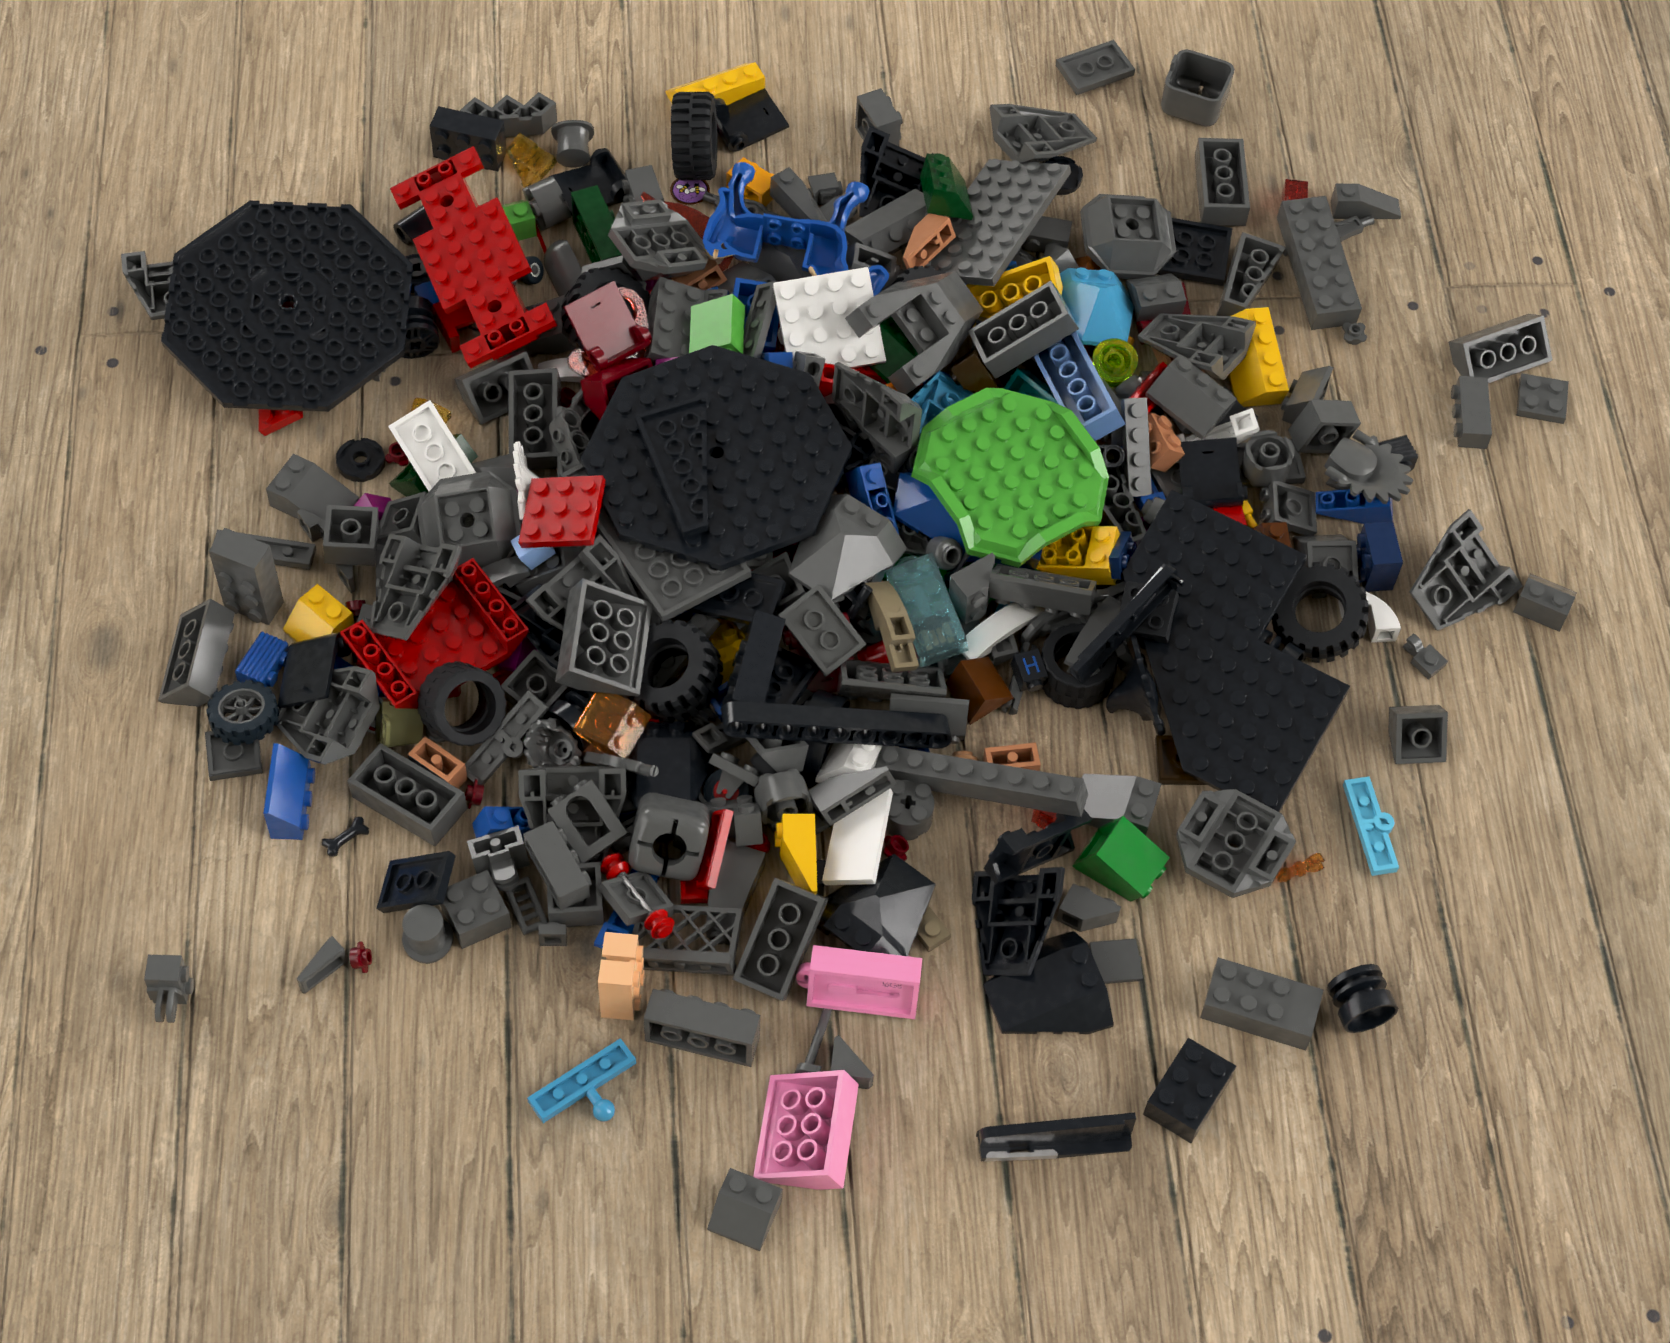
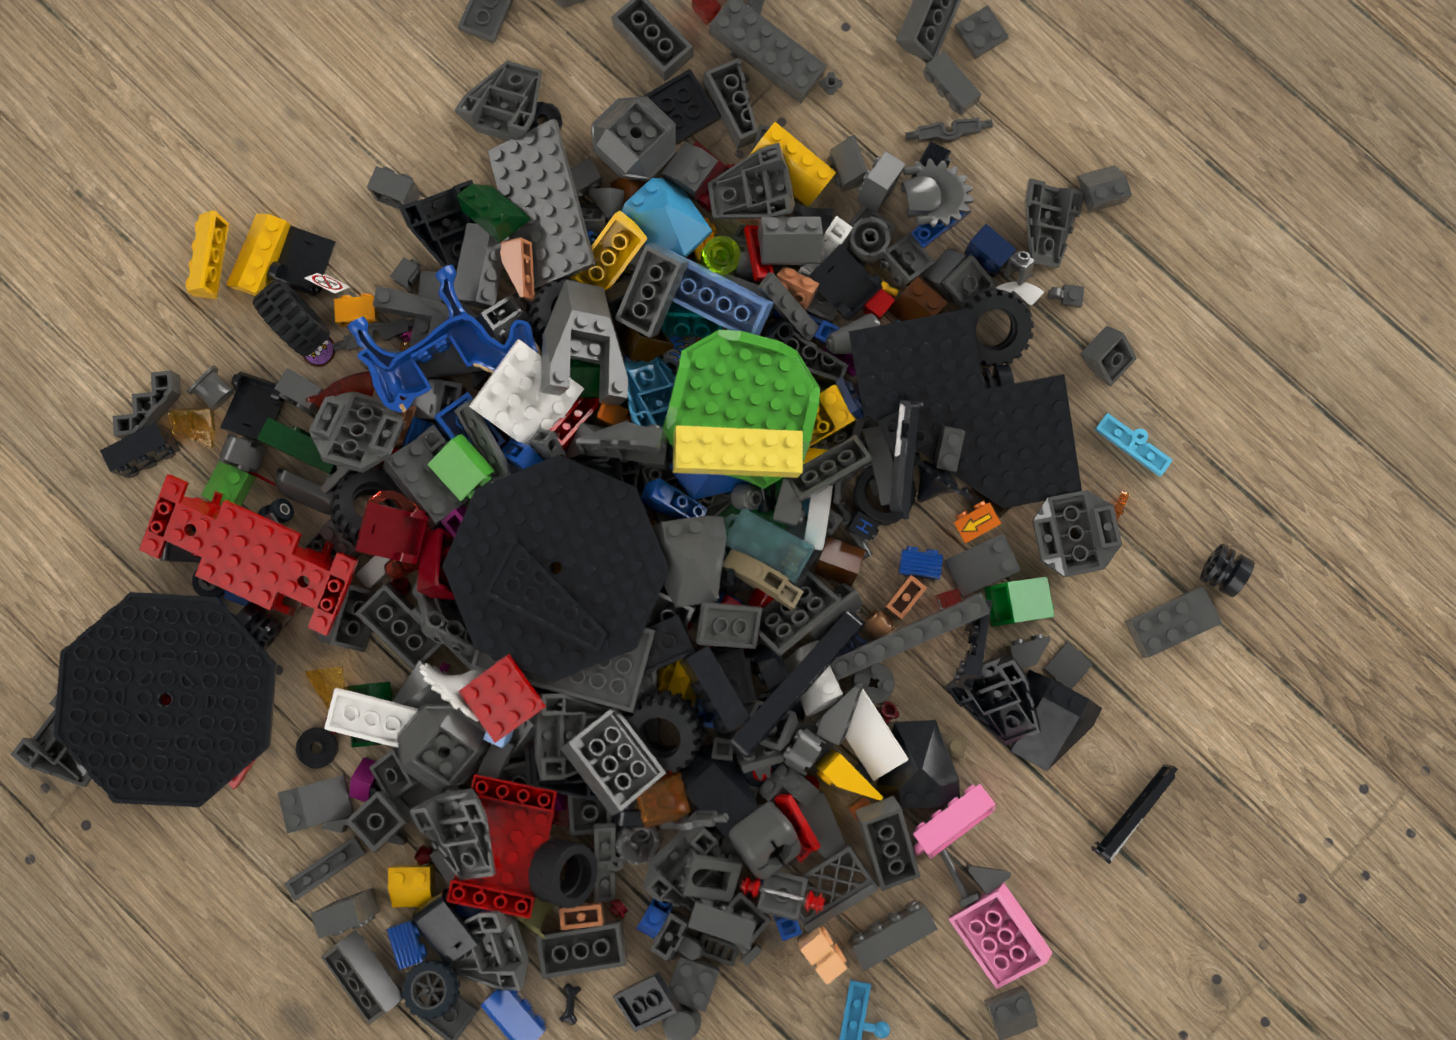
camera: 40 degrees left, 25 degrees up
black brick [1143,1037,1237,1143] -> none
none -> yellow slope [185,210,229,299]
none -> sticker [304,273,350,294]
none -> light yellow brick [673,426,803,478]
none -> blue brick [898,546,943,580]
none -> dark grey piece [905,118,993,142]
none -> dark grey brick [933,425,965,472]
none -> orange brick [953,500,1002,543]
none -> dark grey window [1004,250,1035,286]

